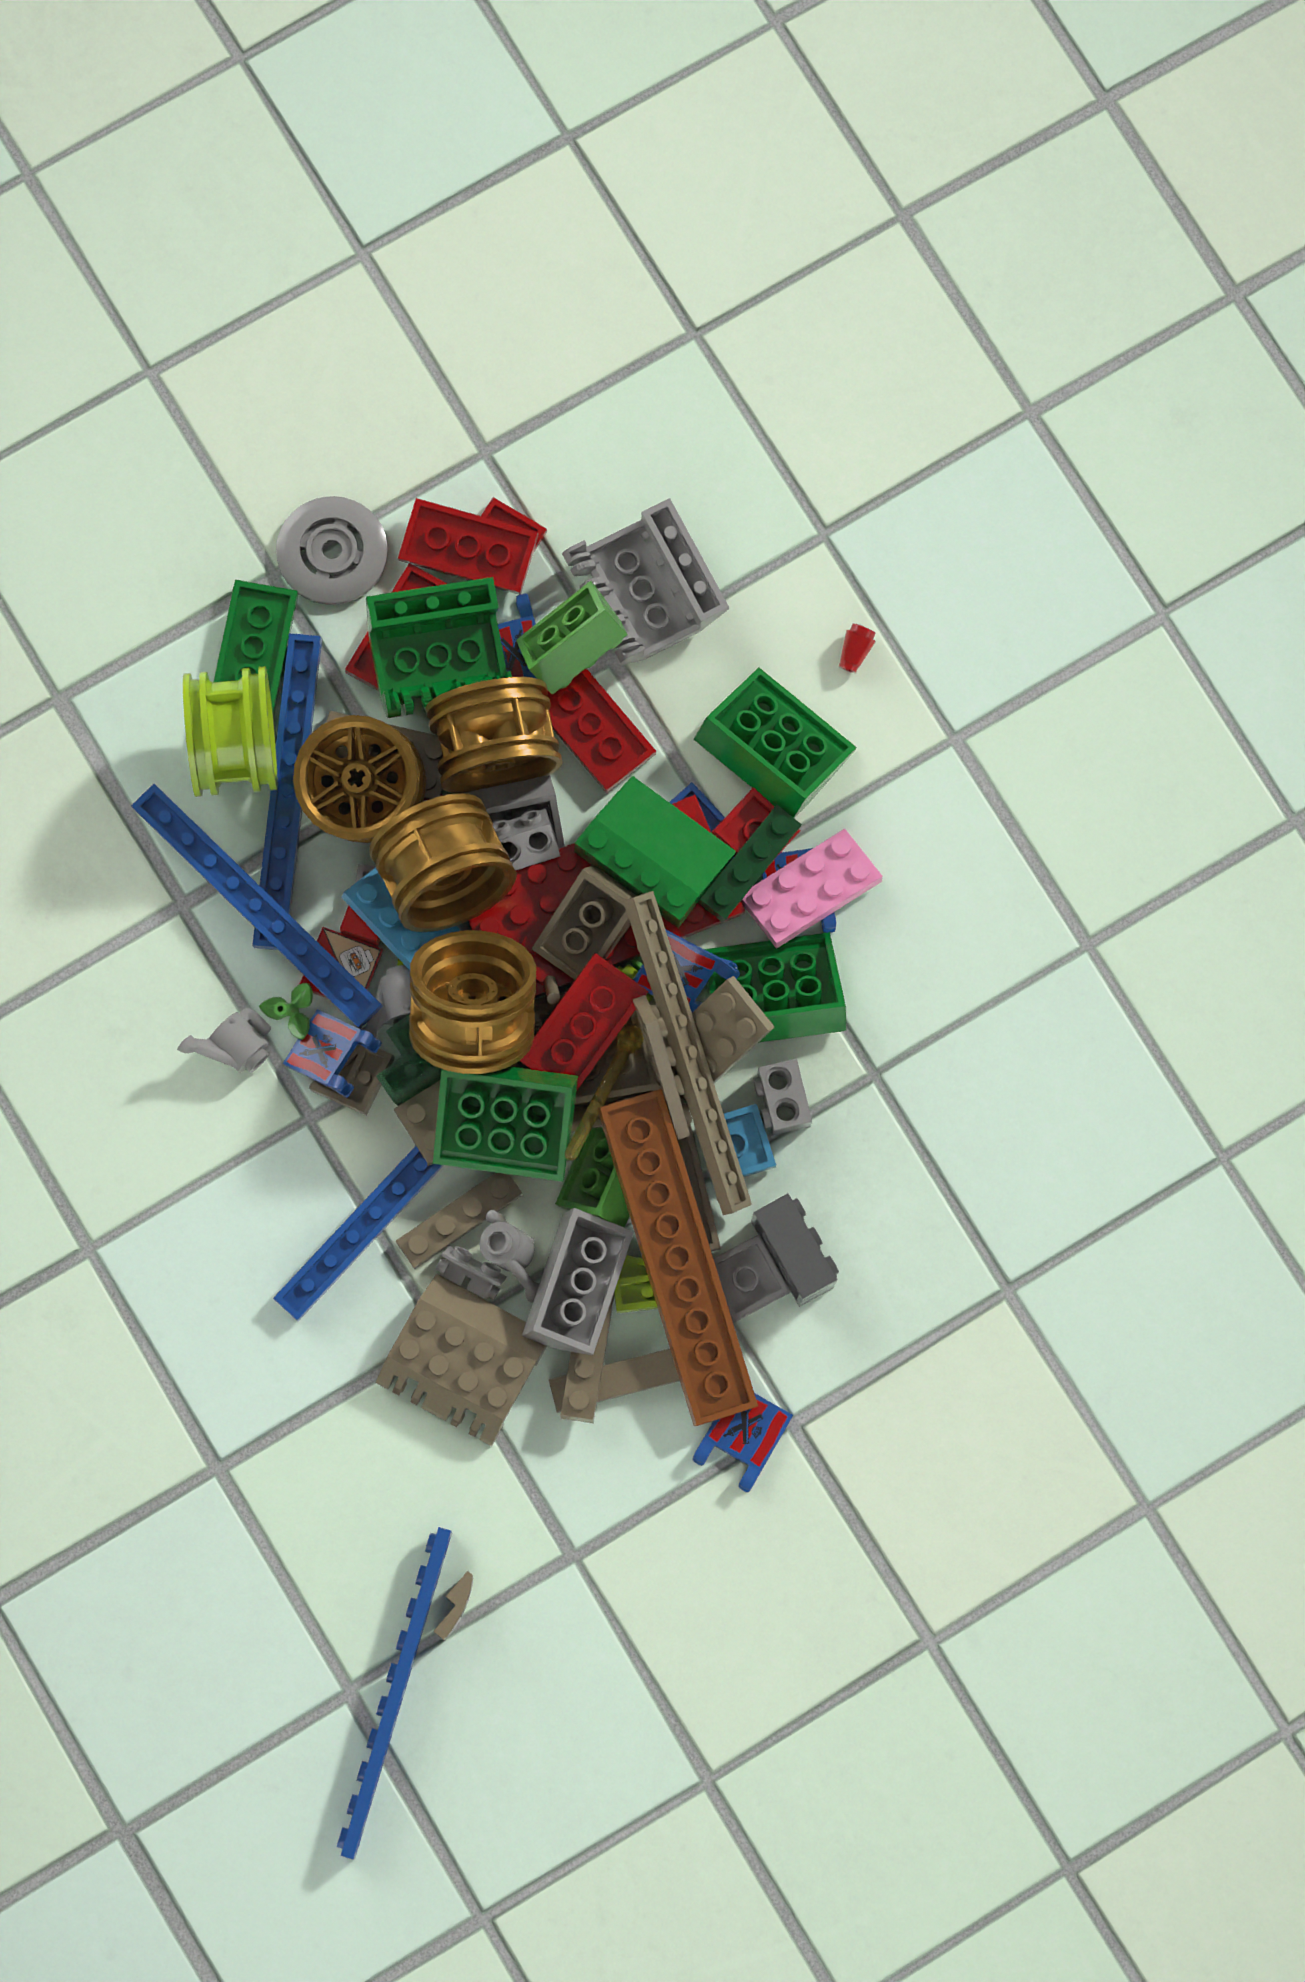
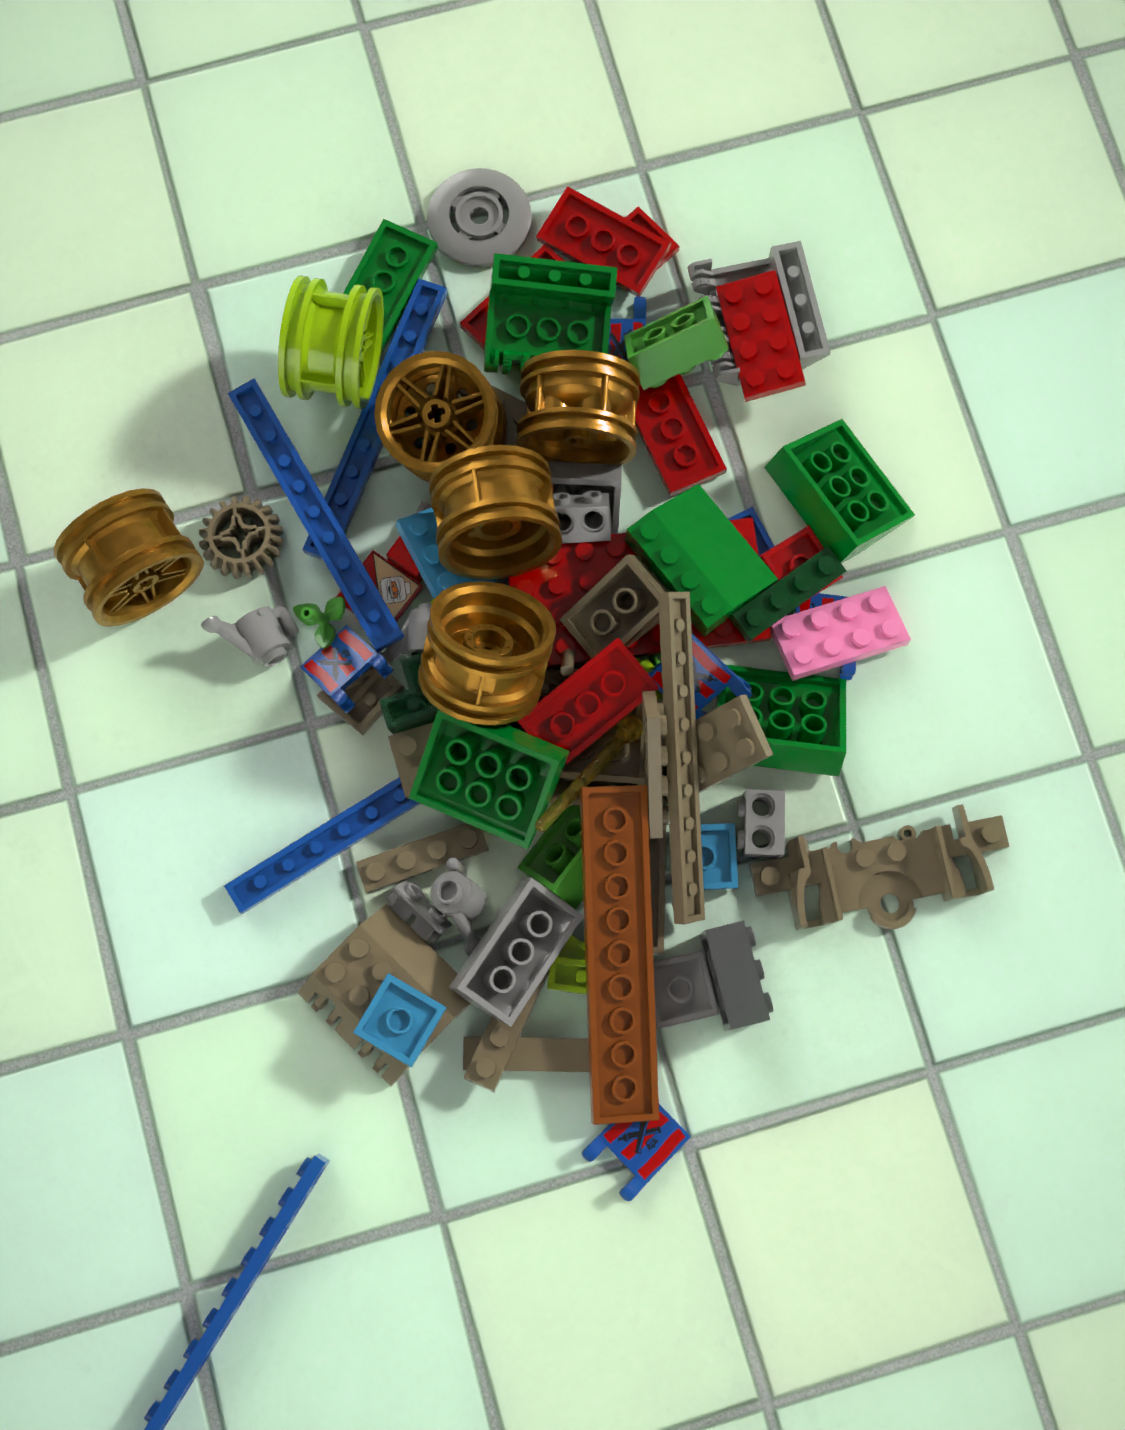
camera: 20 degrees right, 0 degrees up
dark tan slope [434,1571,473,1641] -> none
red cone [839,623,876,673] -> none
none -> pearl gold wheel [53,488,204,627]
none -> dark tan gear [199,495,284,580]
none -> dark azure plate [353,973,447,1068]
none -> red plate [716,270,806,402]
none -> dark tan piece [749,804,1010,930]

